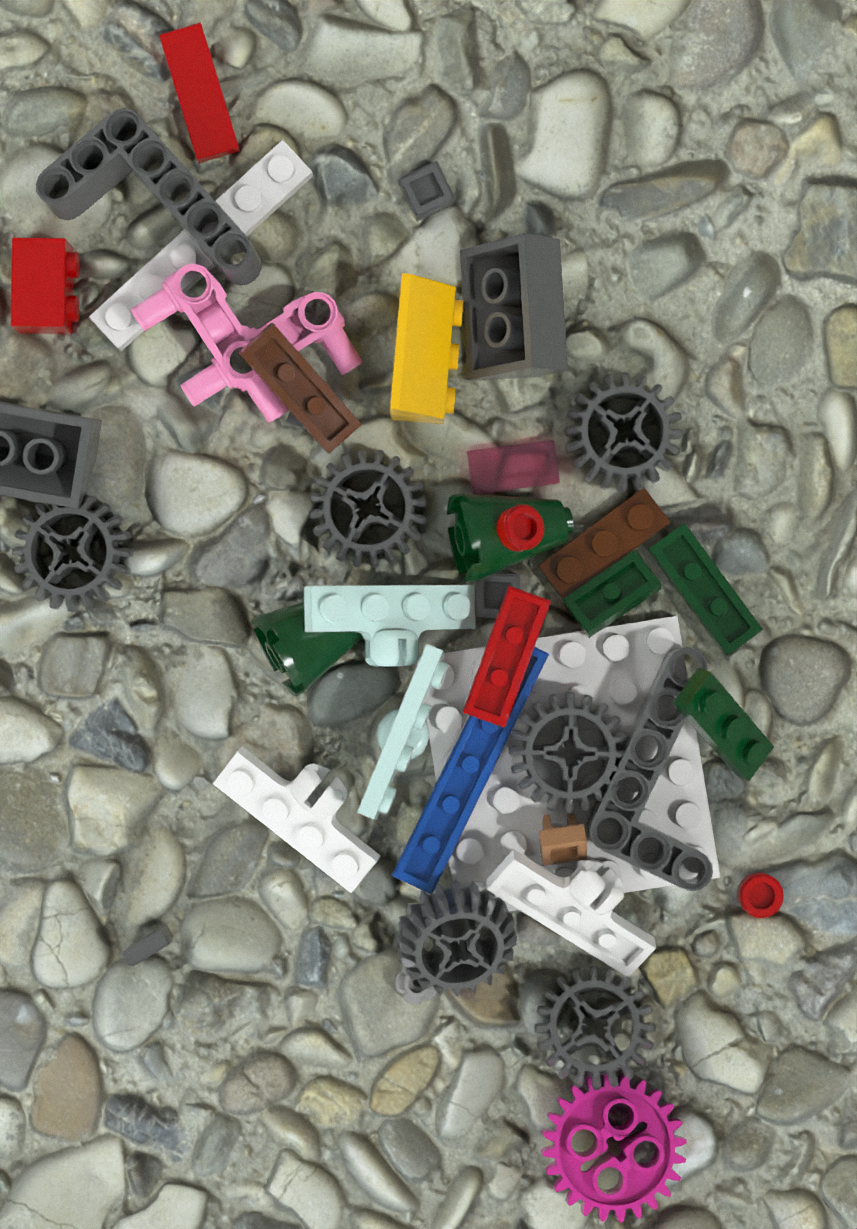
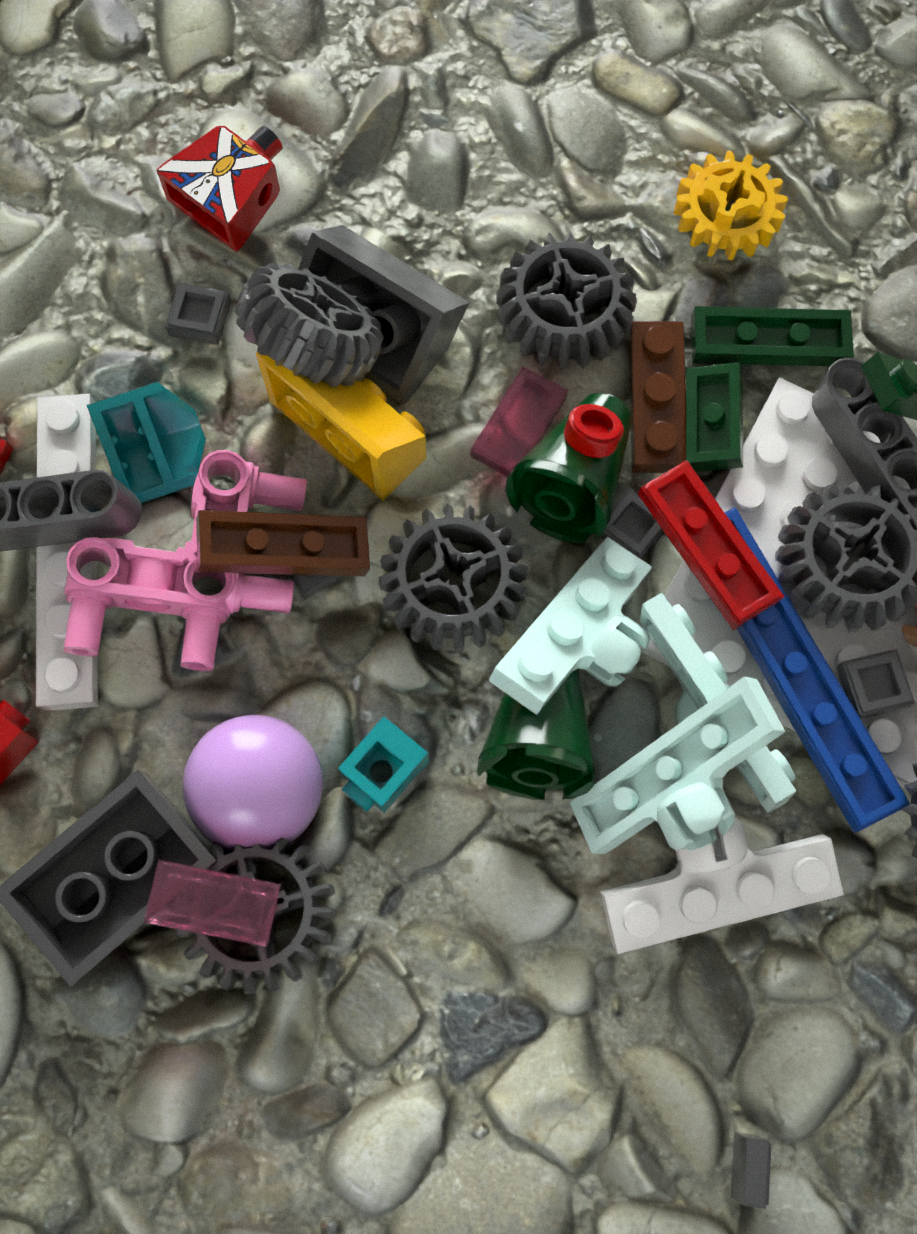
camera: 55 degrees left, 15 degrees down
none -> teal slope [86,382,206,503]
none -> clear pink tile [144,860,281,947]
none -> torso [156,126,283,253]
none -> lavender piece [183,715,323,852]
none -> dark grey gear [235,263,384,387]
none -> teal brick [338,716,429,813]
none -> light aqua plate [570,677,786,854]
none -> yellow gear [673,151,788,260]
none -> dark grey tile [837,649,915,719]

